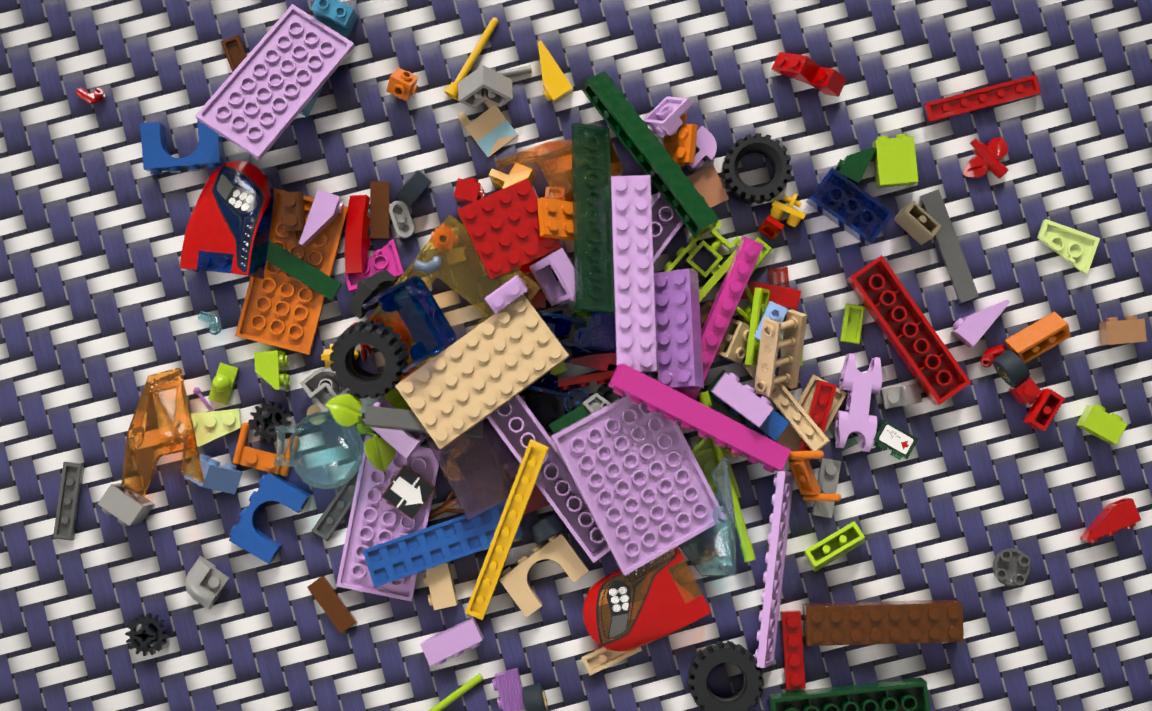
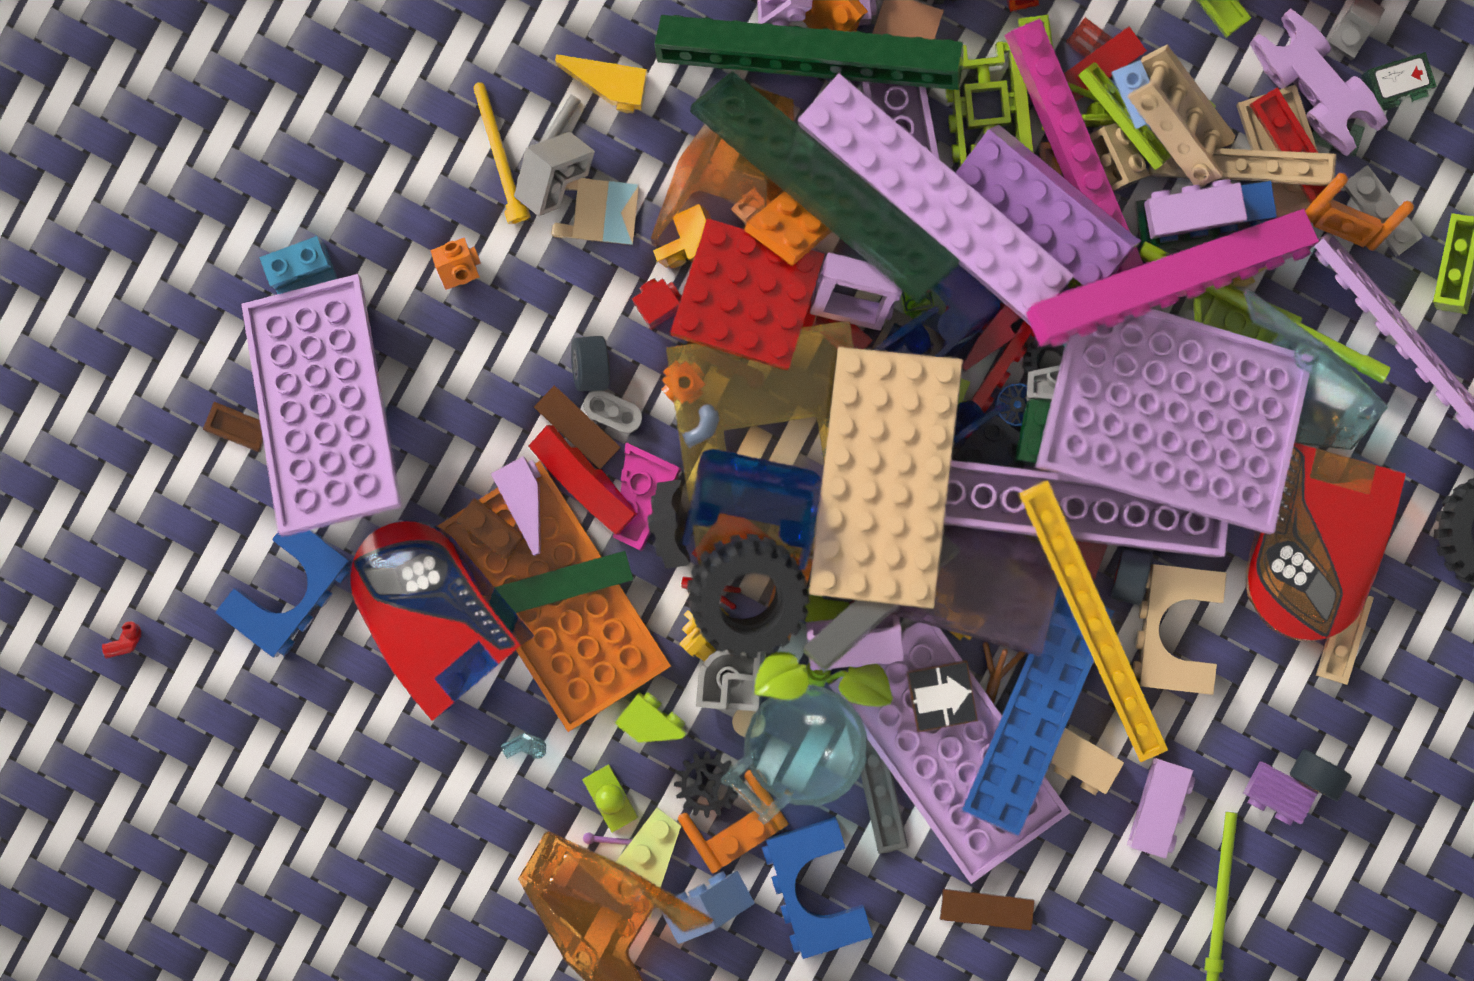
camera: 55 degrees left, 0 degrees up
lavender brick [485,275,528,313] -> none

